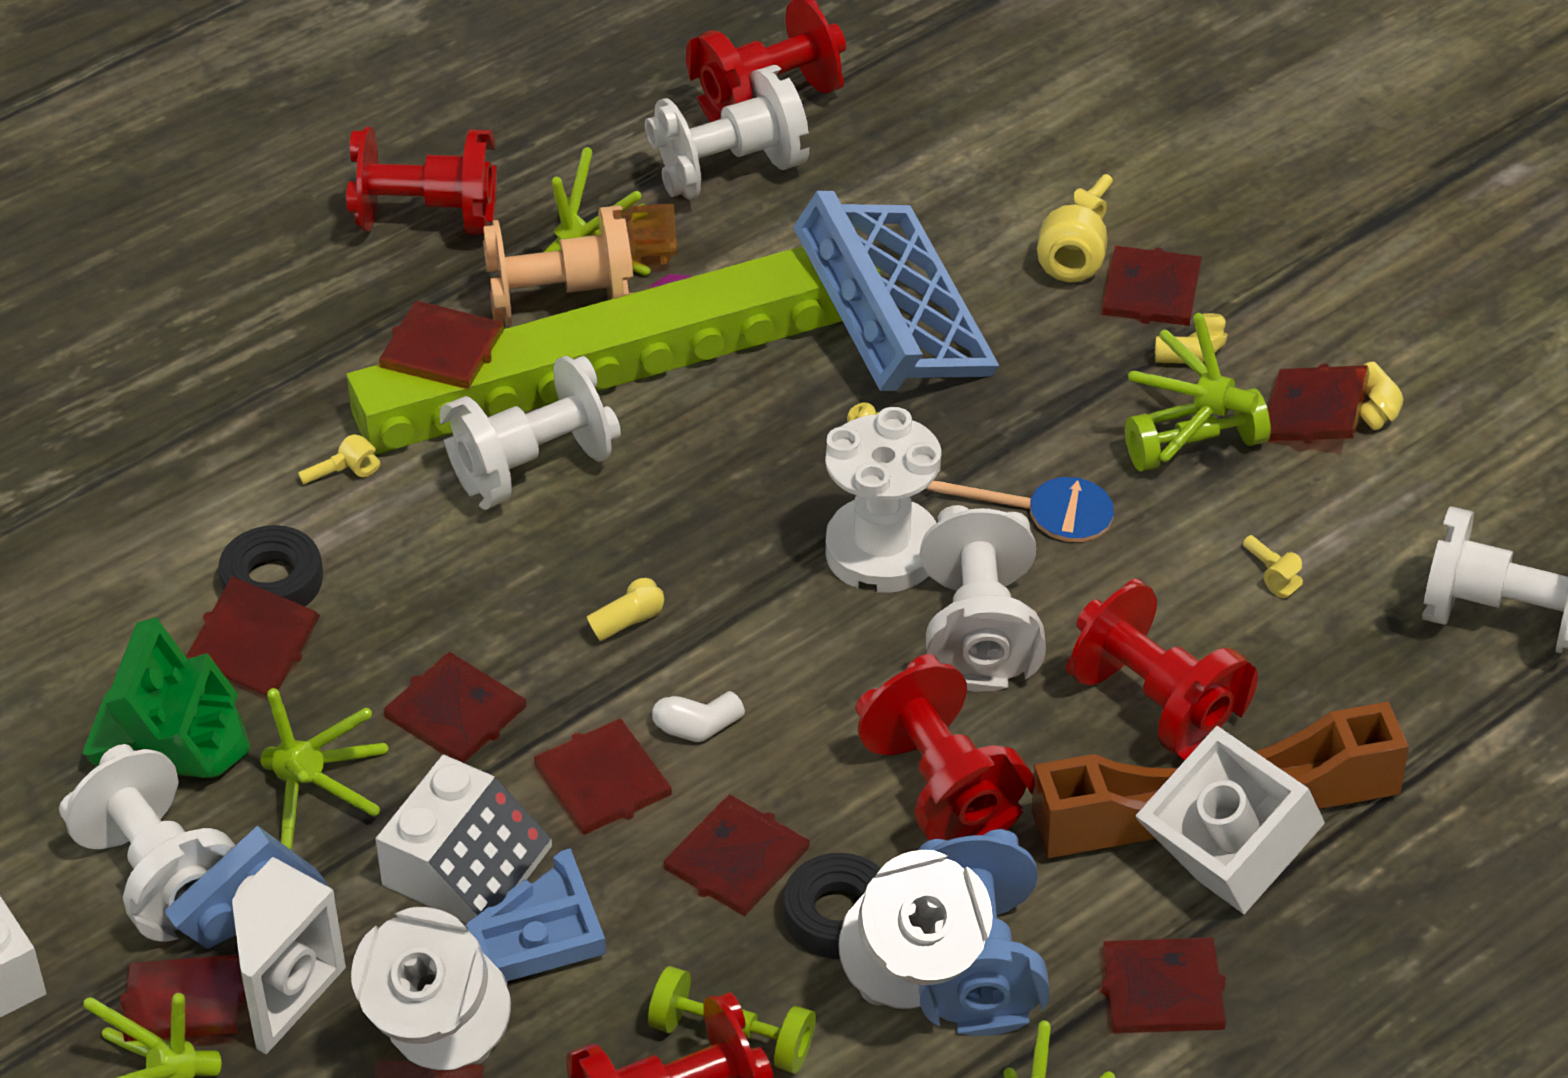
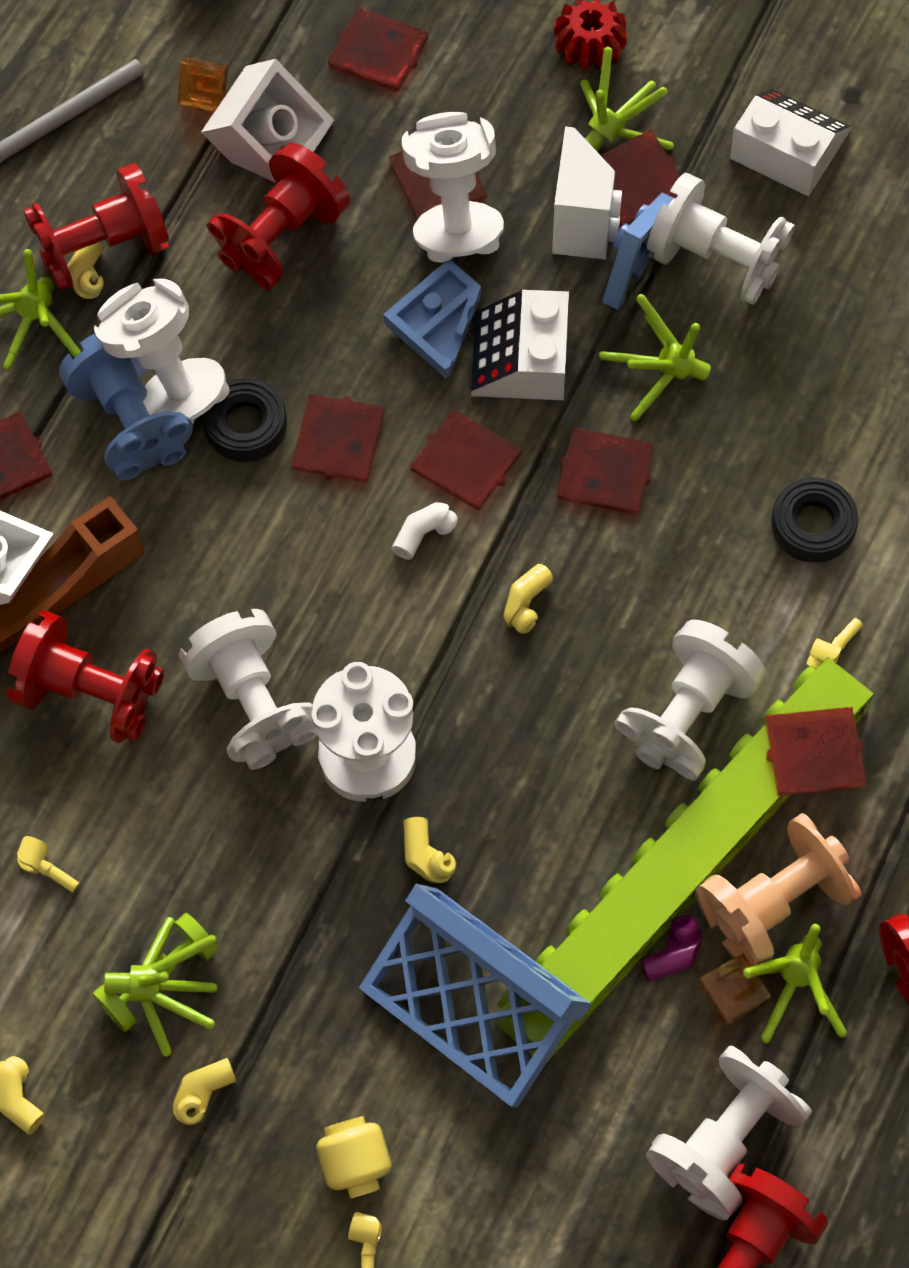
camera: 155 degrees right, 20 degrees up
green piece [83,617,250,778] -> none
clear red piece [186,576,320,697] -> none
lime wheel [648,966,816,1074] -> none
red piece [855,654,1035,841] -> none
blue piece [926,477,1114,542] -> none
clear red piece [1102,246,1202,326] -> none
clear red piece [1267,363,1370,444] -> none

